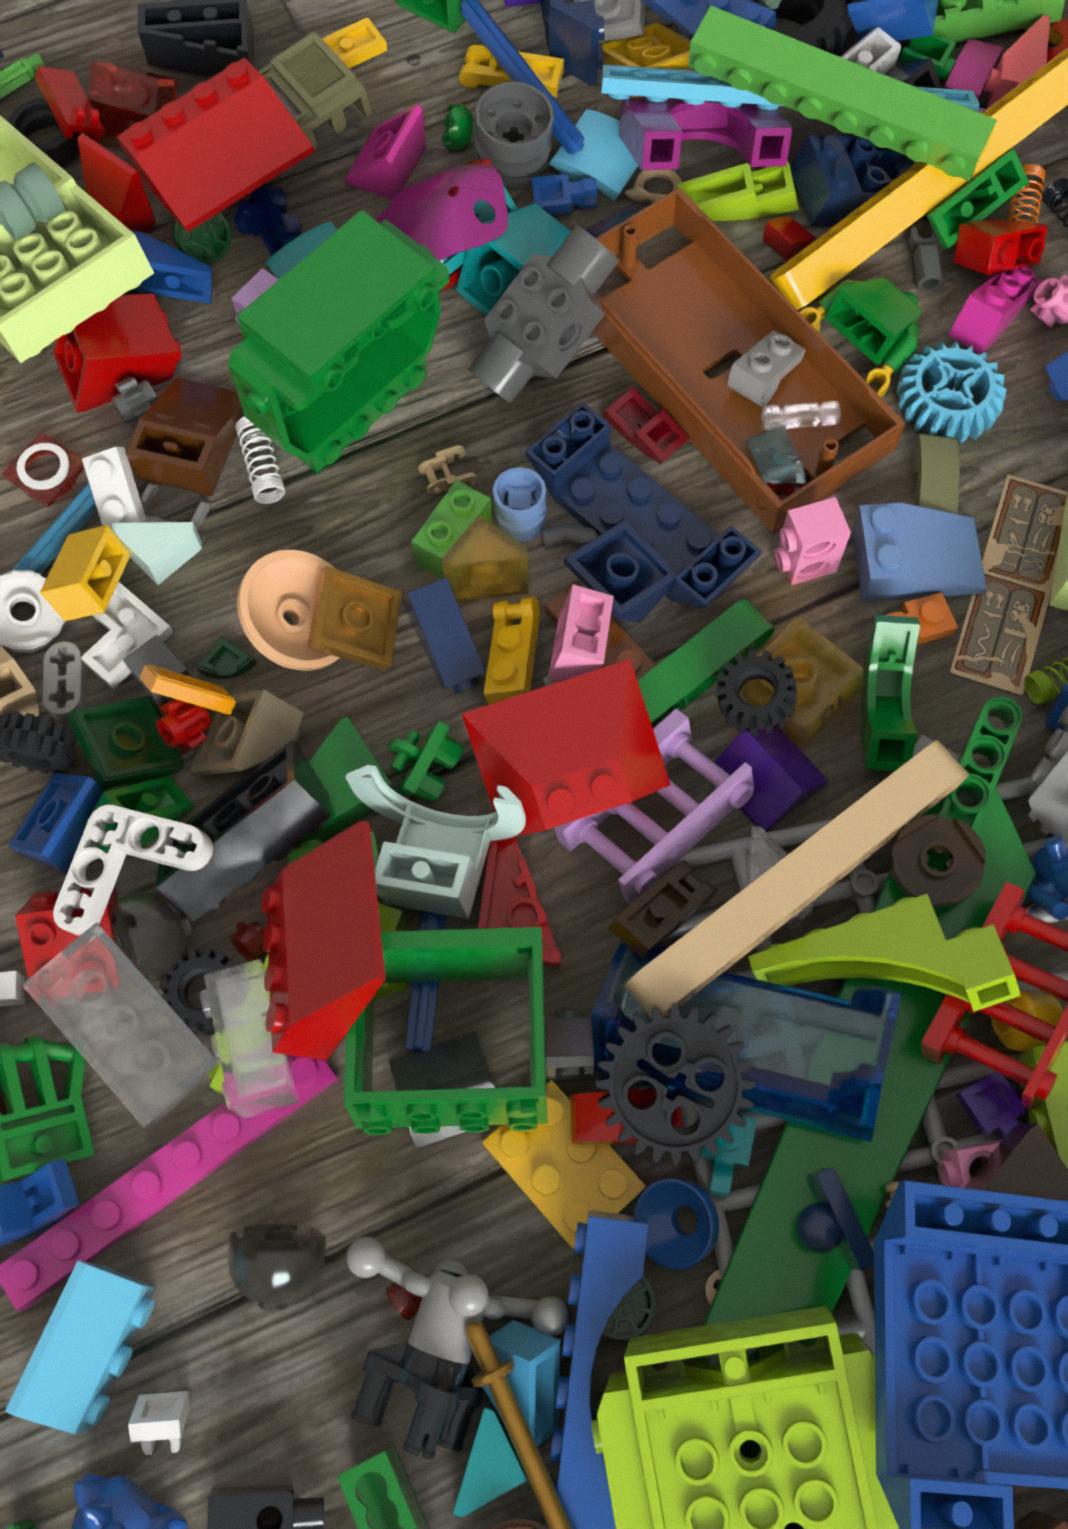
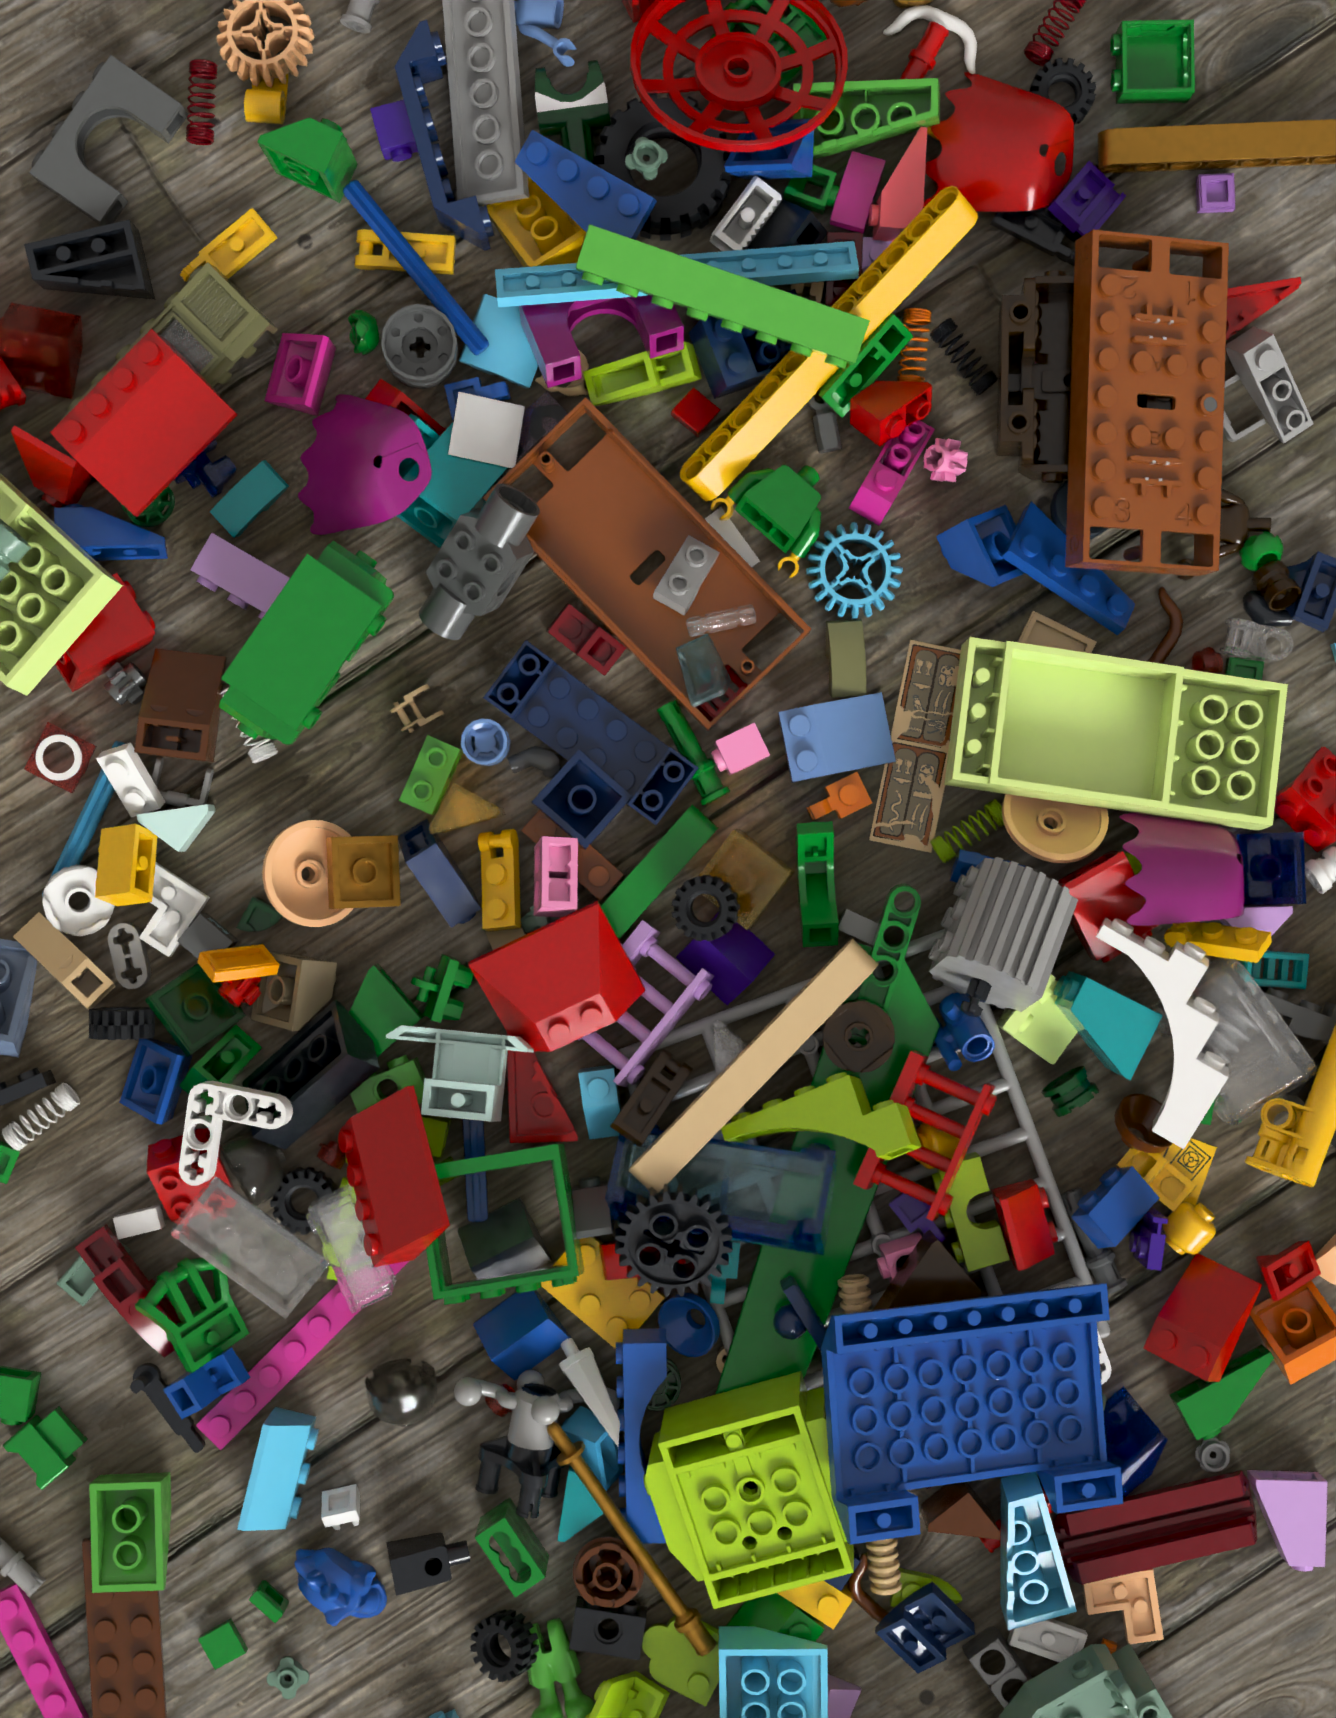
camera: 10 degrees left, 20 degrees up
none -> white sticker [448,392,525,468]
none -> blue slope [473,1290,571,1381]
none -> white bar [559,1338,620,1447]
none -> medium azure slope [578,1064,621,1139]
none -> green pin [656,700,730,806]

